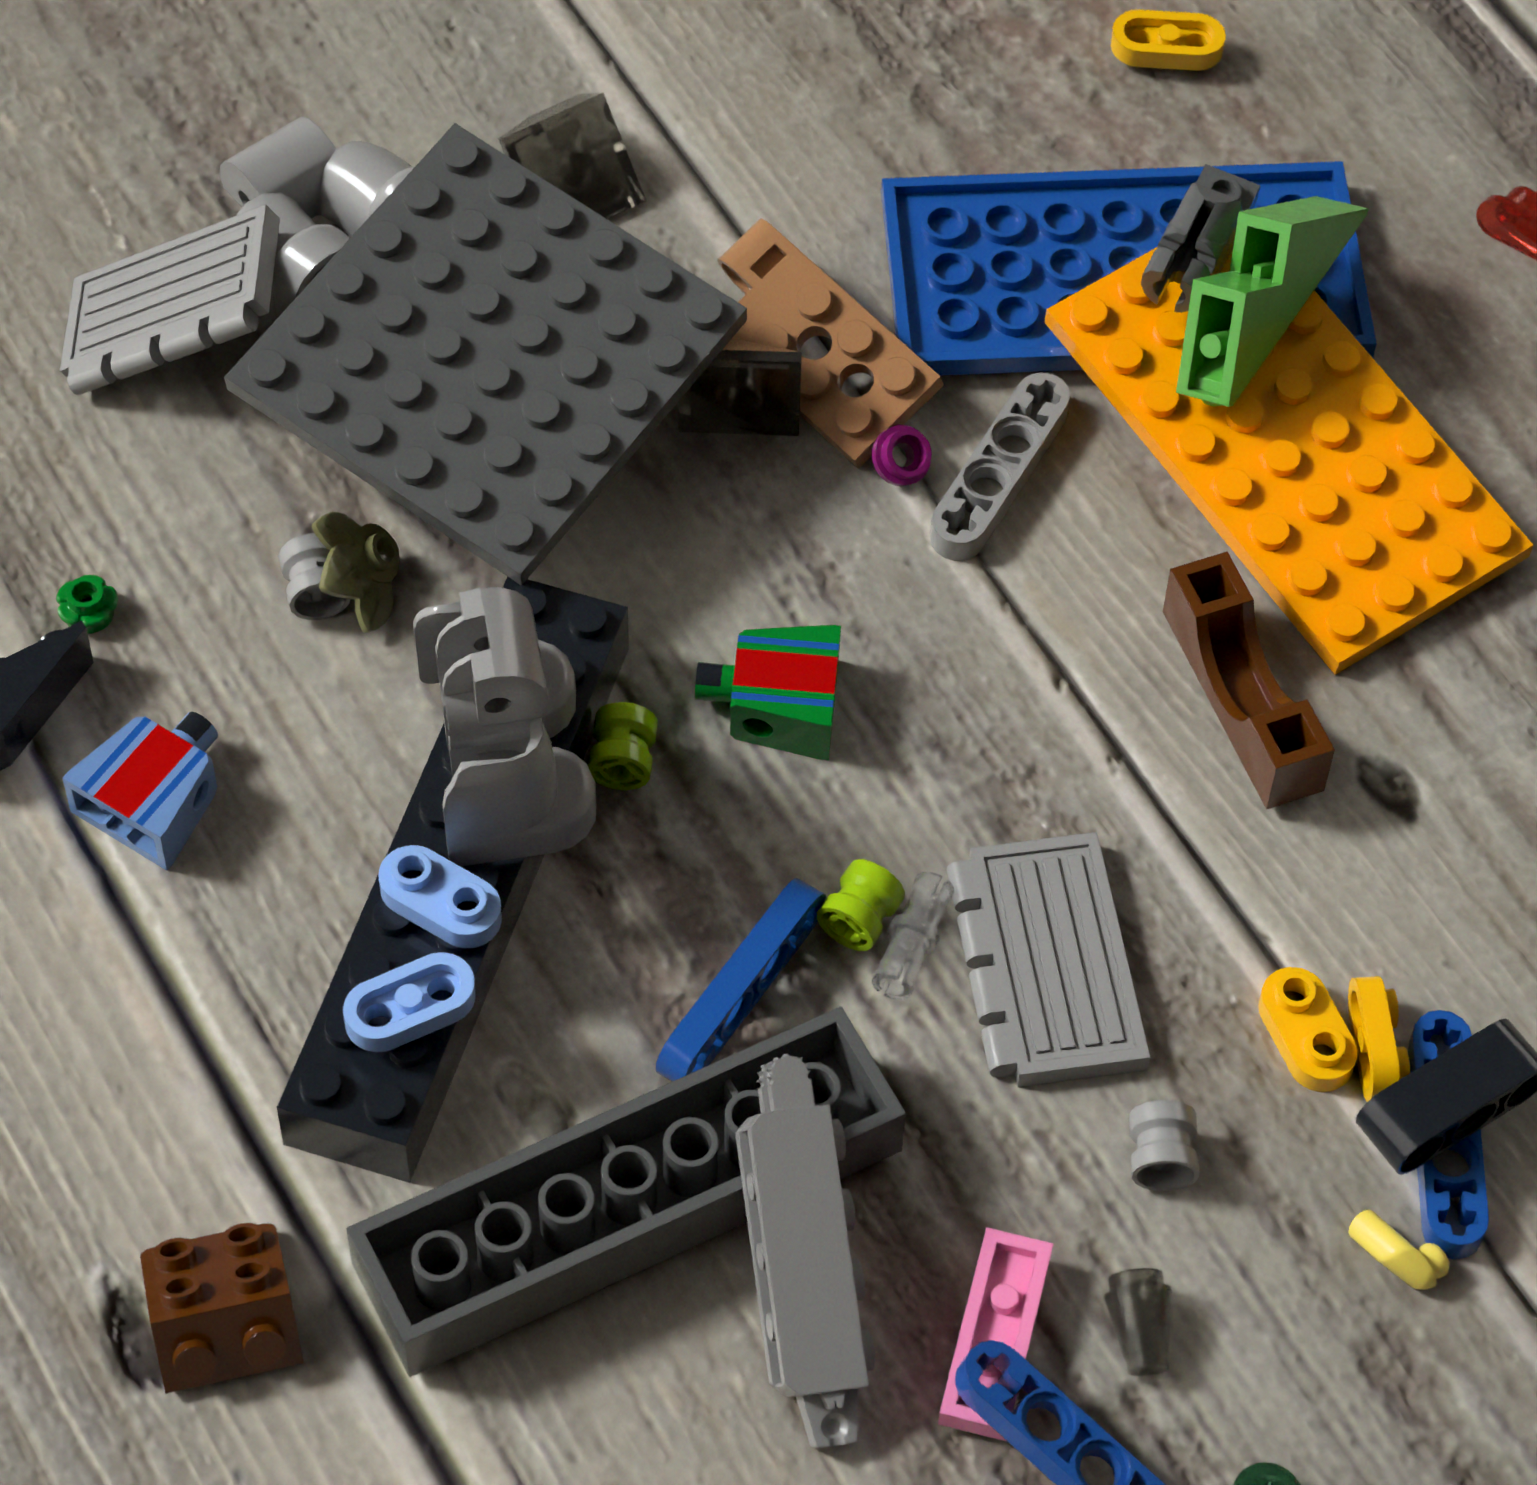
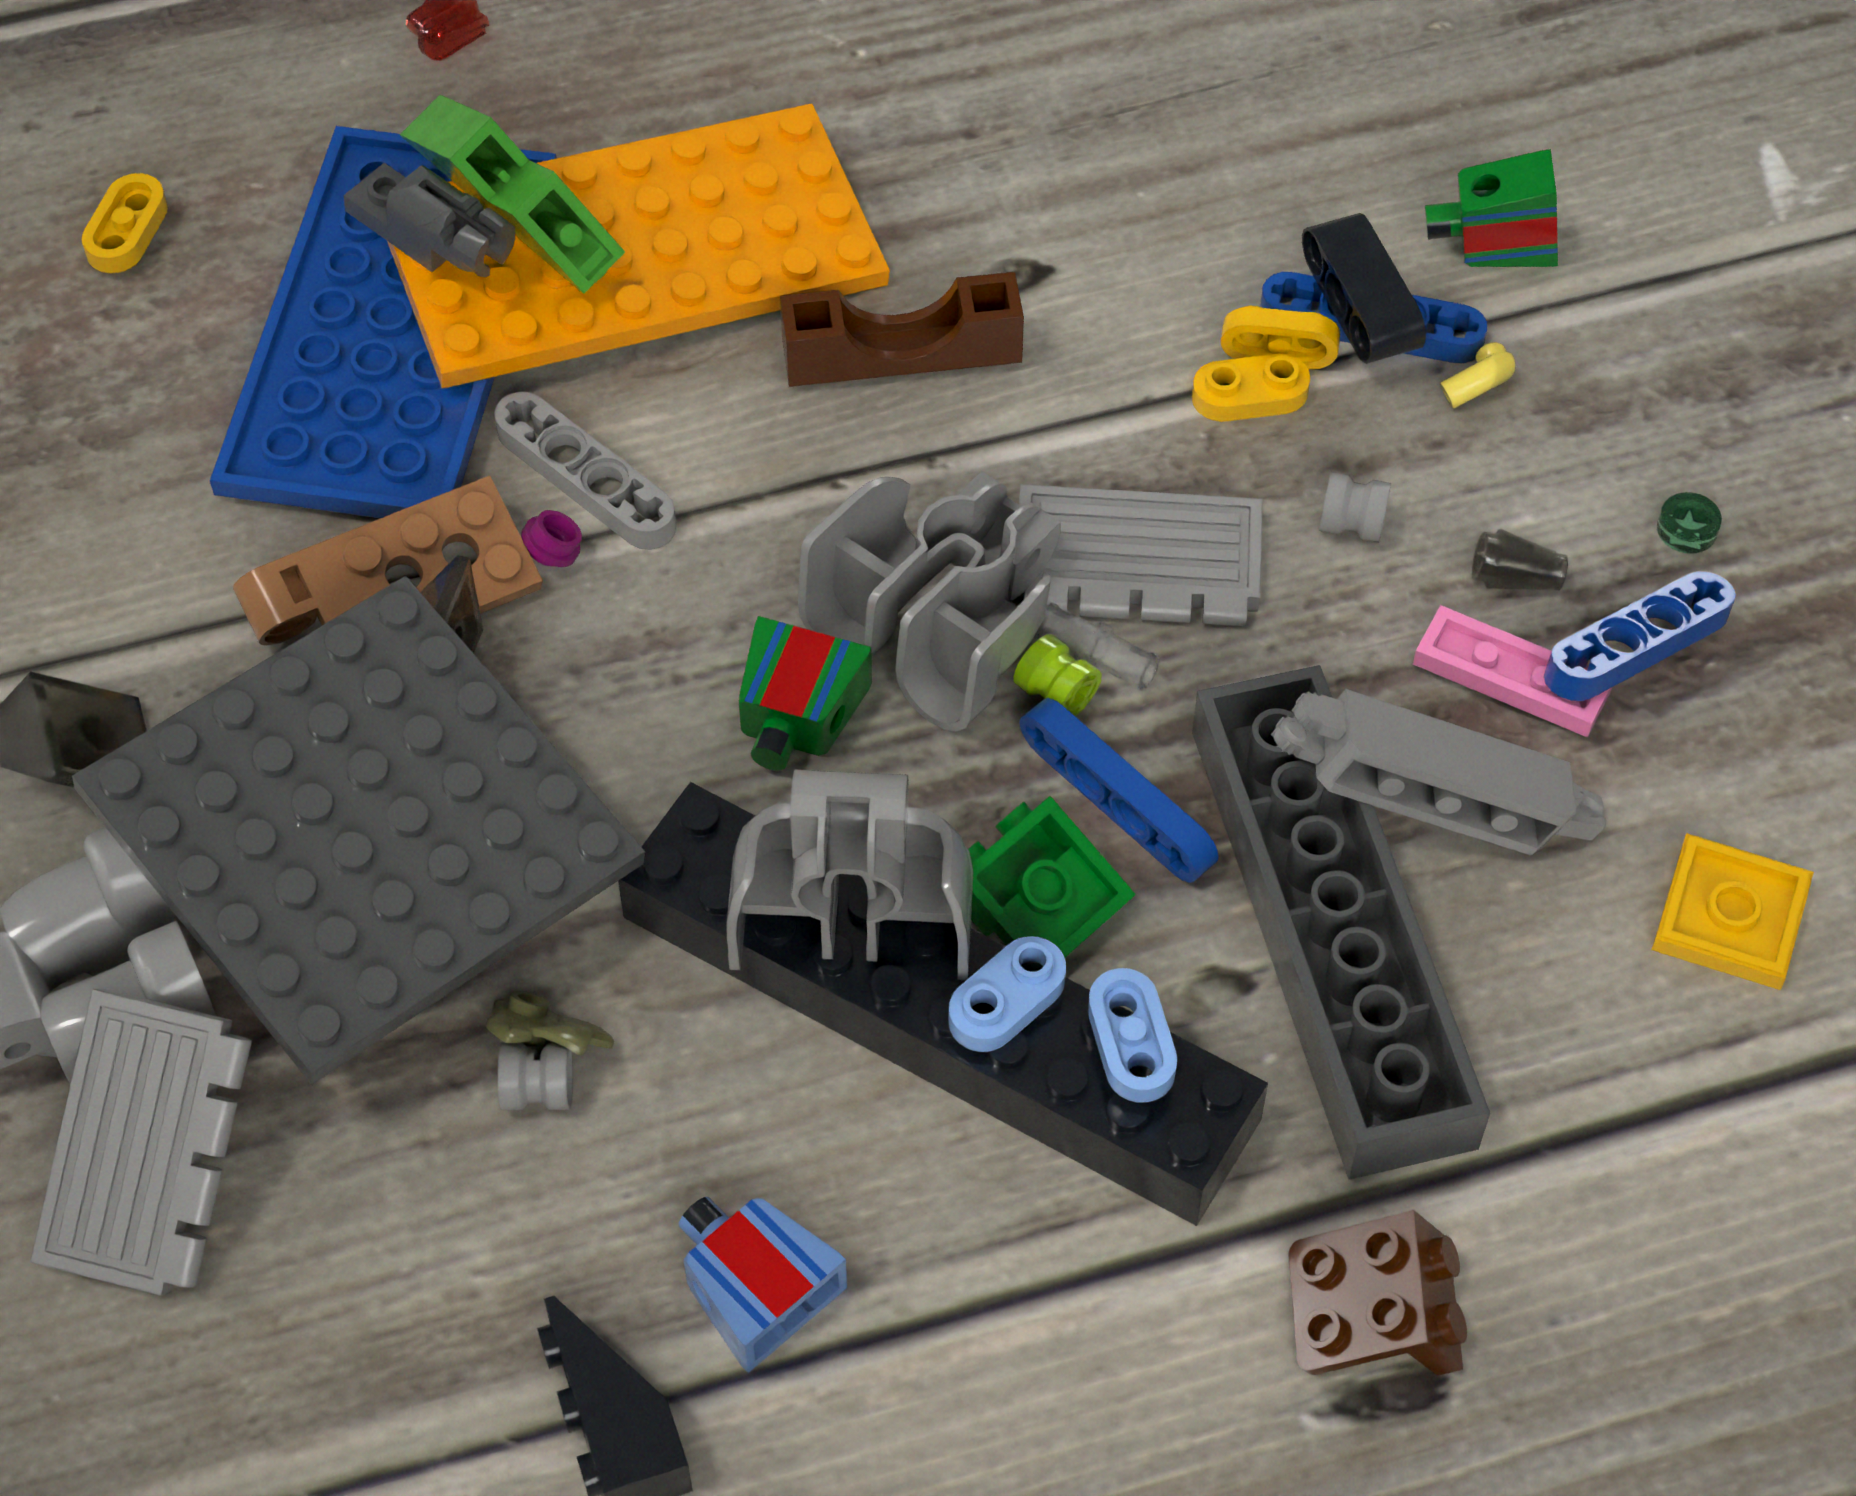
camera: 75 degrees left, 0 degrees up
green plate [56,575,118,634] -> none
none -> light grey piece [798,471,1061,732]
none -> green plate [968,796,1136,964]

